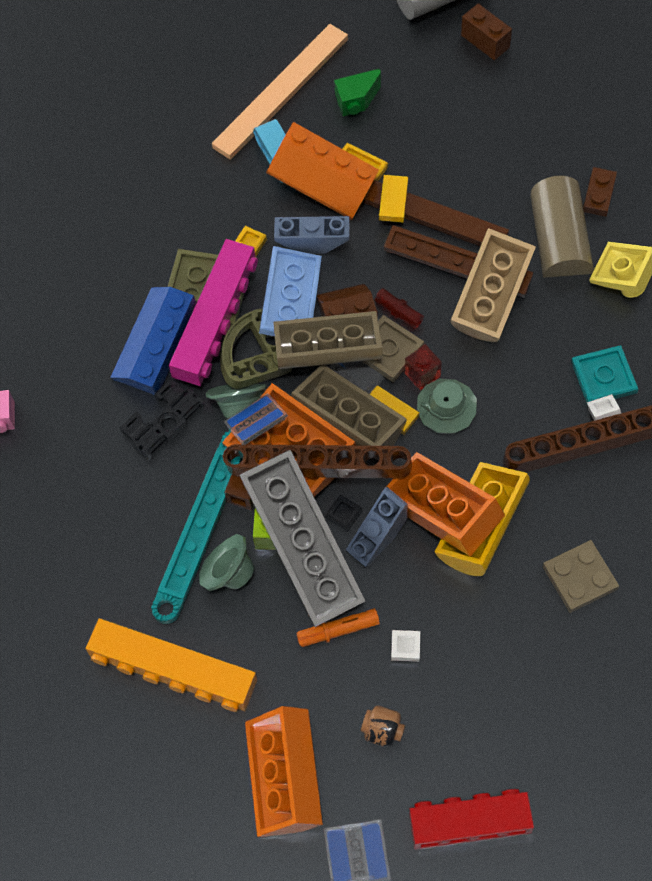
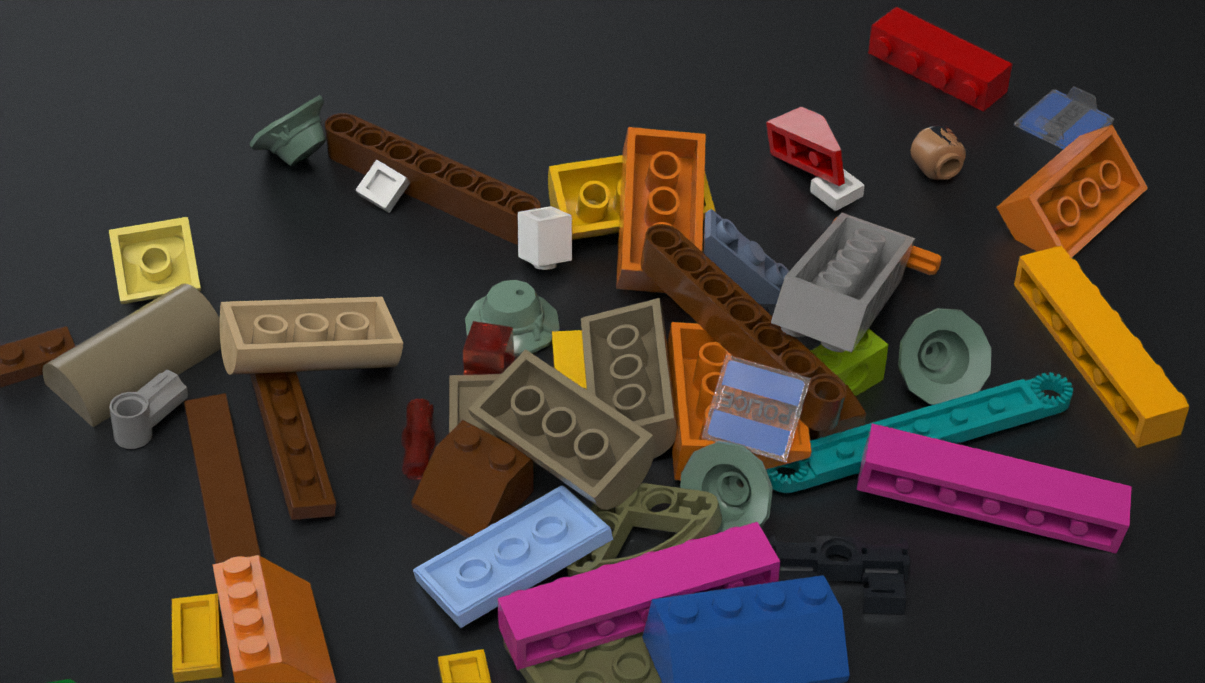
camera: 135 degrees left, 20 degrees down
sand blue slope [274,216,349,254] -> none
yellow tile [379,175,408,222] -> none
dark tan plate [542,540,619,613] -> none
teal tile [571,345,638,403] -> none
none -> light grey piece [109,370,188,449]
none -> white brick [518,206,572,270]
none -> red slope [766,107,845,186]
none -> dark pink brick [856,423,1132,553]

